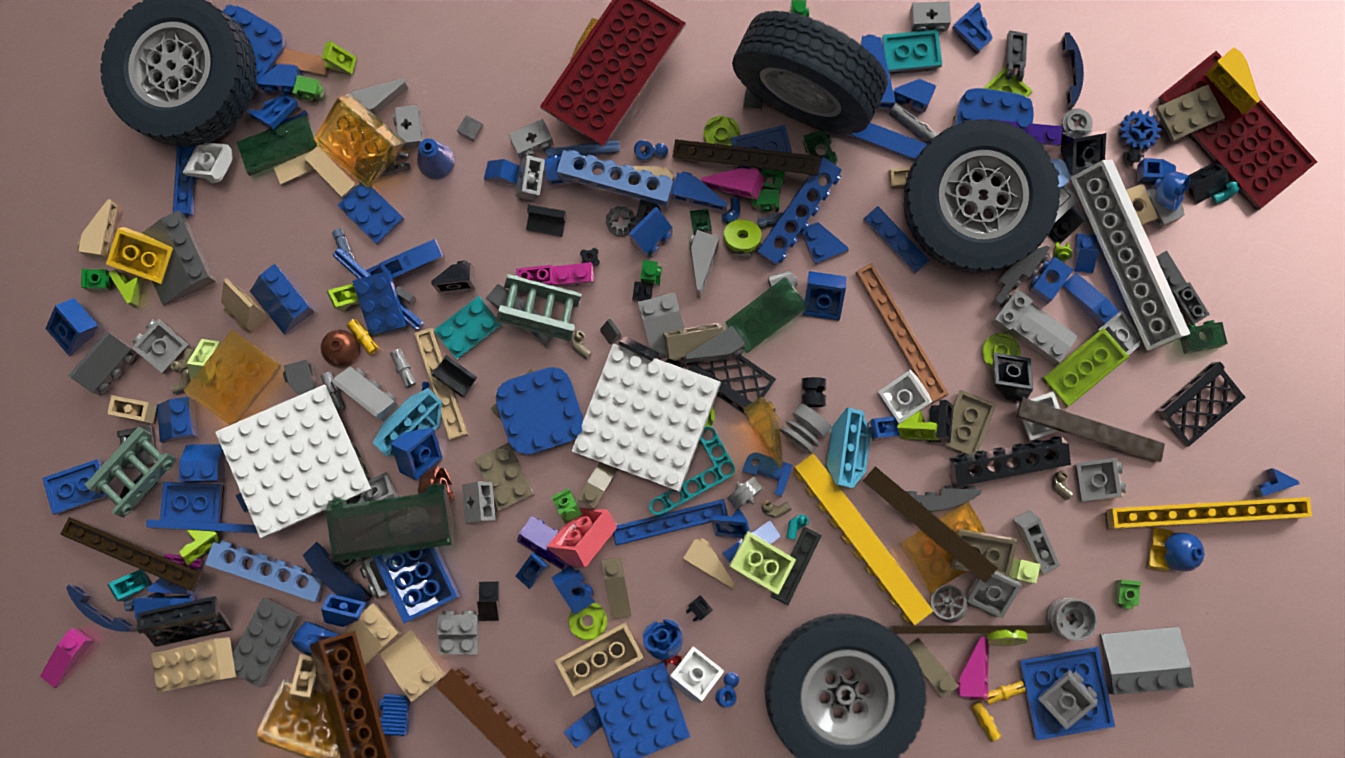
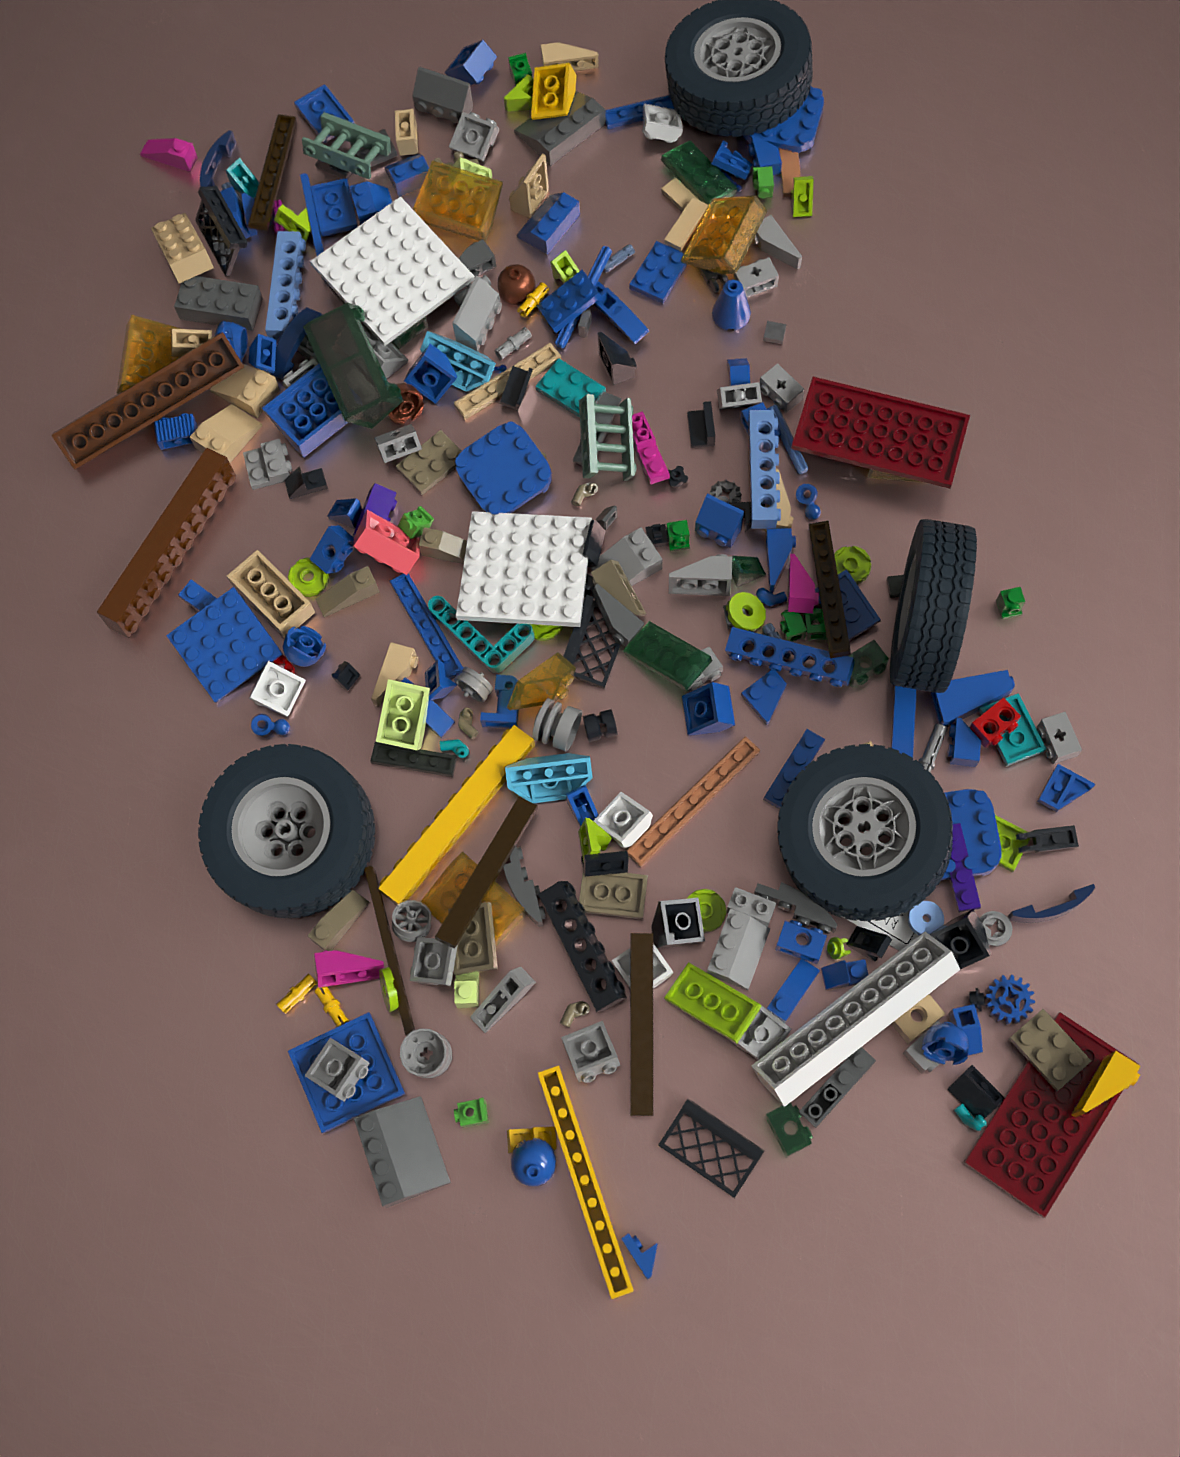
camera: 75 degrees right, 10 degrees down
none -> red brick [969,698,1021,748]

